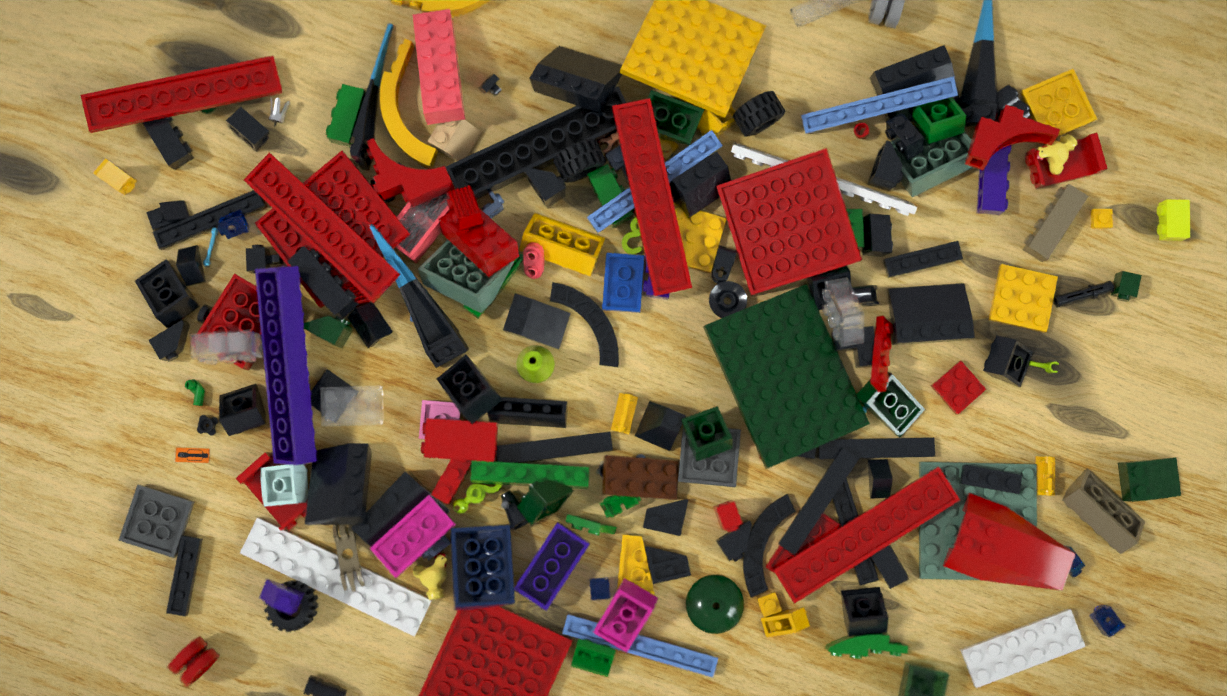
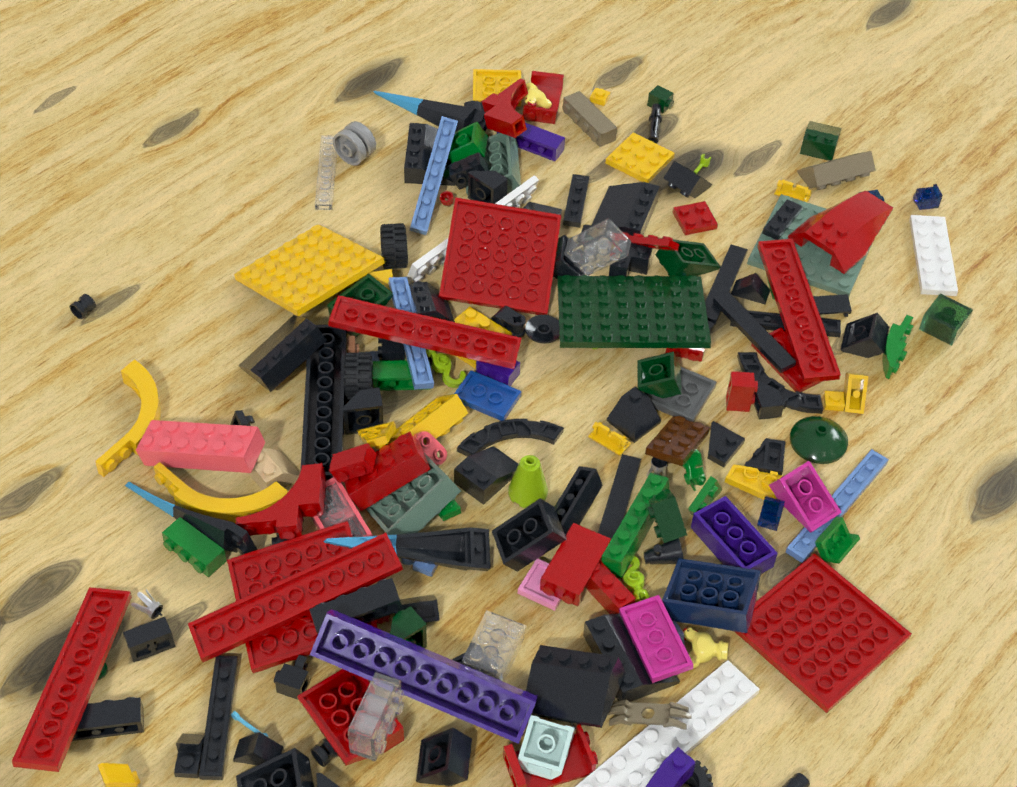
camera: 70 degrees left, 35 degrees down
clear blue brick [217,209,250,239] -> none
neon yellow brick [1157,199,1190,241] -> none
none -> yellow wing [357,421,396,449]

